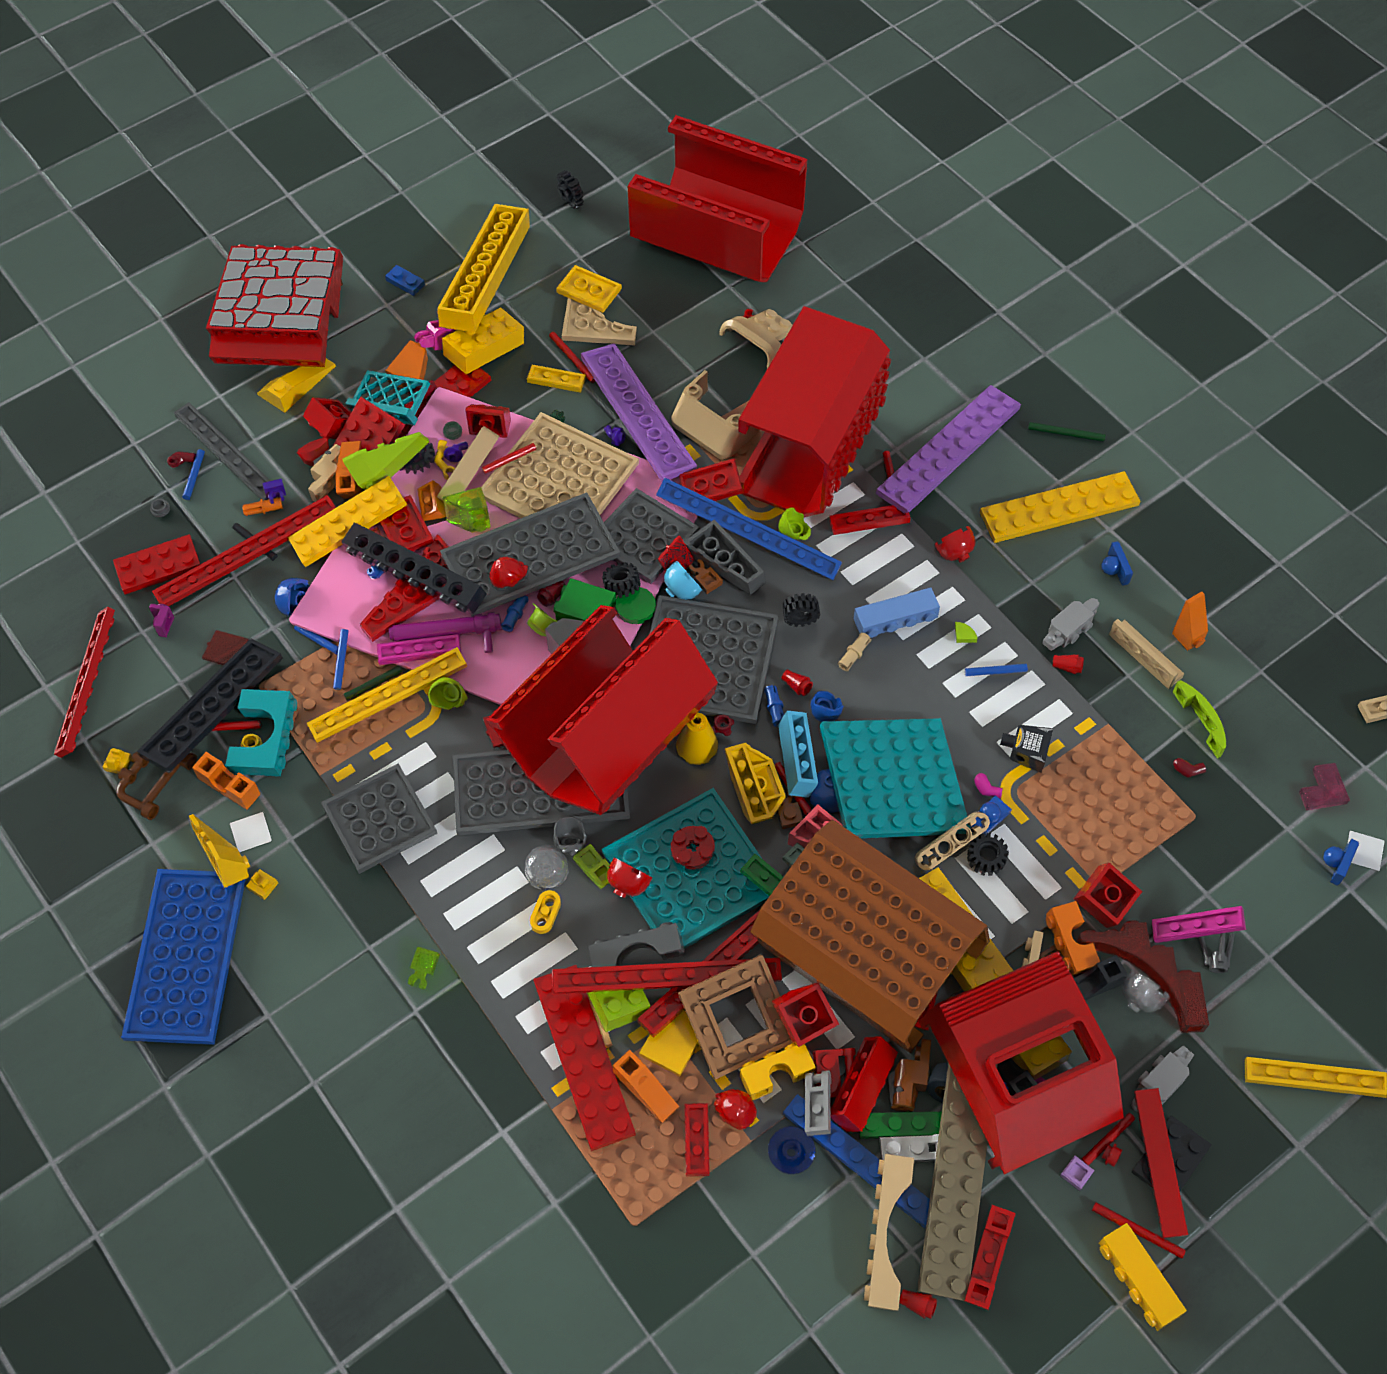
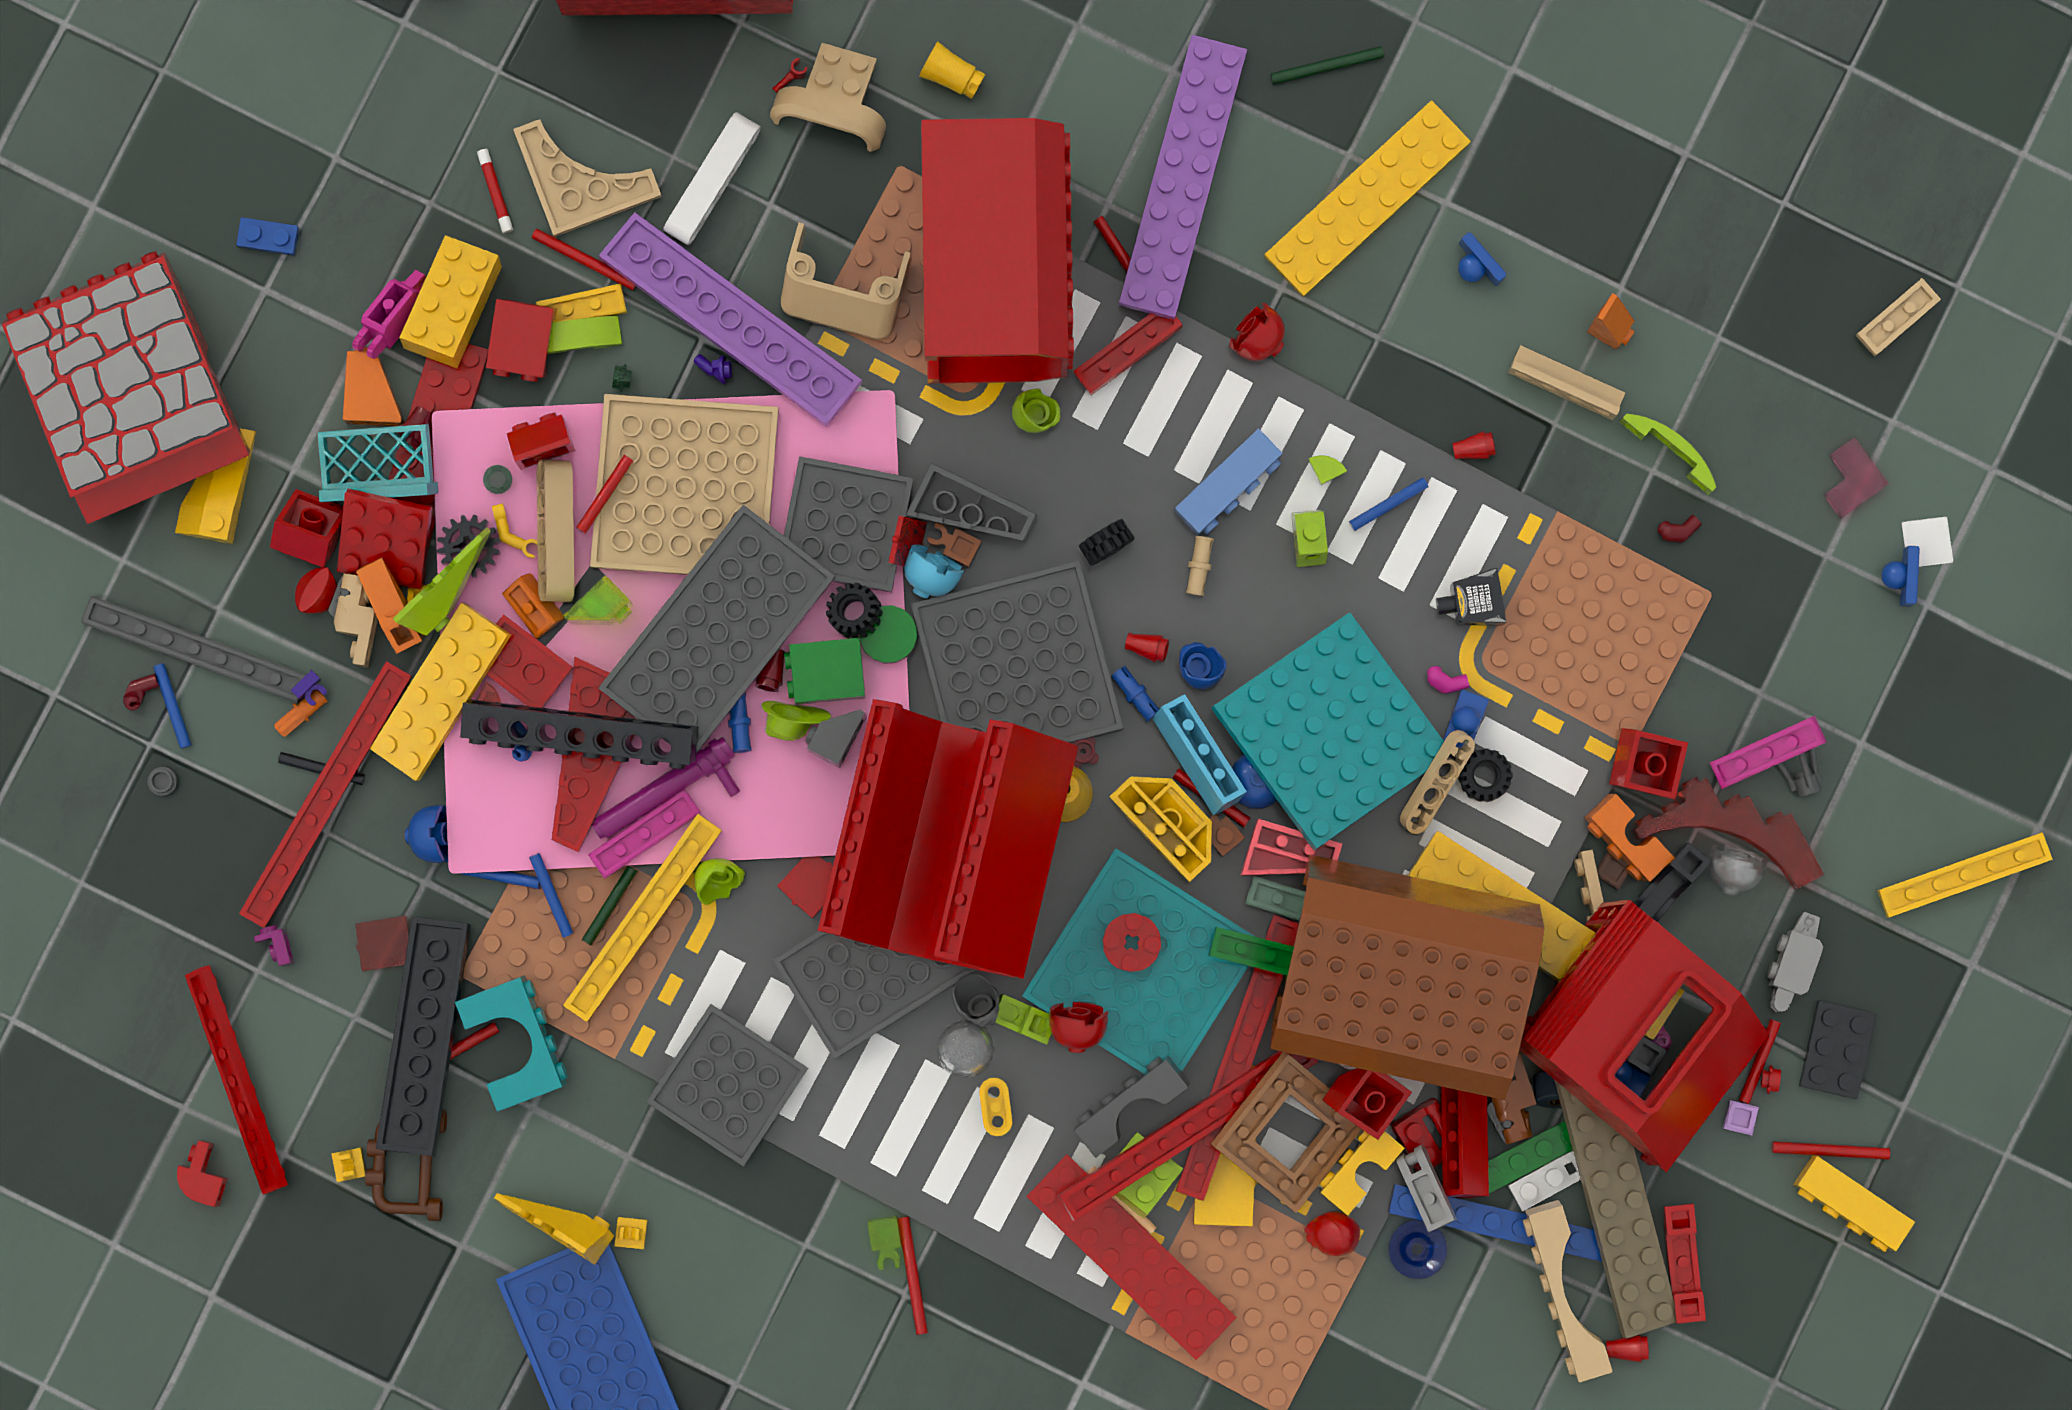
camera: 30 degrees left, 25 degrees up
red plate [113,534,201,594] -> none
orange arch [192,752,261,810] -> none
white sticker [230,812,272,852] -> none
yellow plate [241,734,262,747] -> none
yellow brick [437,204,530,333] -> none
dark purple plate [444,441,468,462] -> none
red hair [490,557,528,588] -> none
yellow tile [556,265,622,313] -> none
orange slope [613,1050,679,1123] -> none
blue plate [656,478,842,581] -> none
red tile [679,458,743,501] -> none
red tile [684,1103,710,1177] -> none
light grey hinge [1043,598,1100,651] -> none
red tile [1134,1088,1188,1238] -> none
none -> red brick [177,1140,228,1207]
none -> red bar [477,149,513,234]
none -> red panel [486,298,557,382]
none -> lime slope [548,316,622,354]
none -> white beam [663,112,761,246]
none -> red bar [897,1217,928,1335]
none -> lime torso [1291,510,1328,567]

